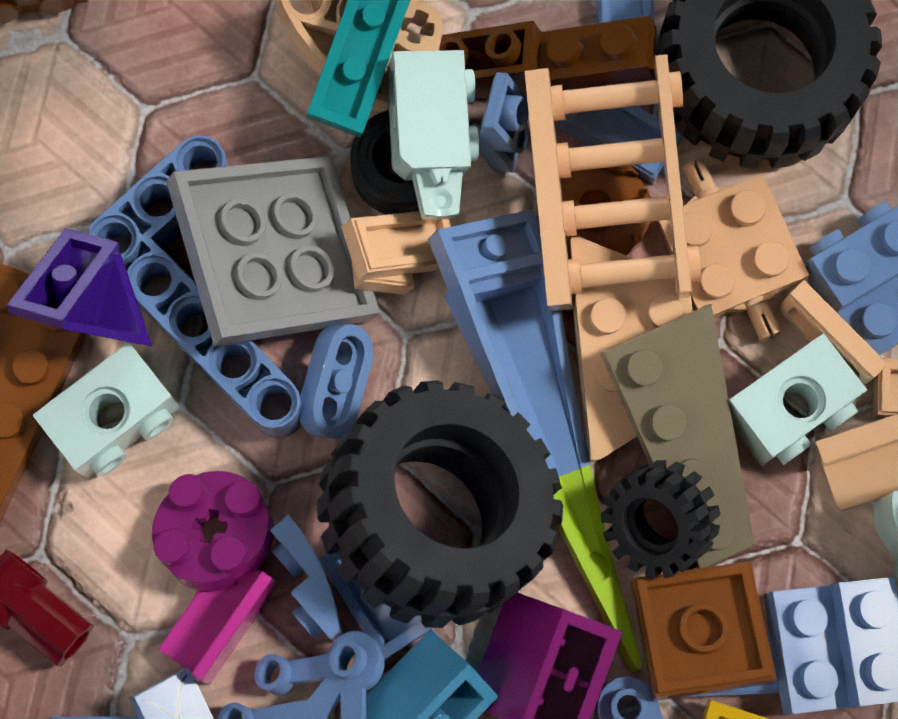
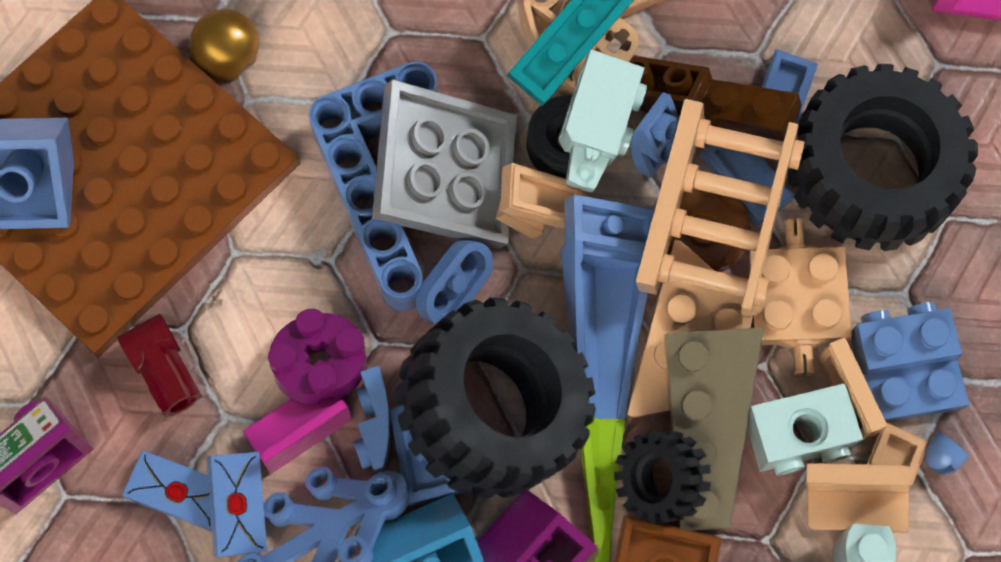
camera: 20 degrees right, 5 degrees down
dark purple slope [7,228,153,347] -> none
light aqua brick [33,342,180,479] -> none

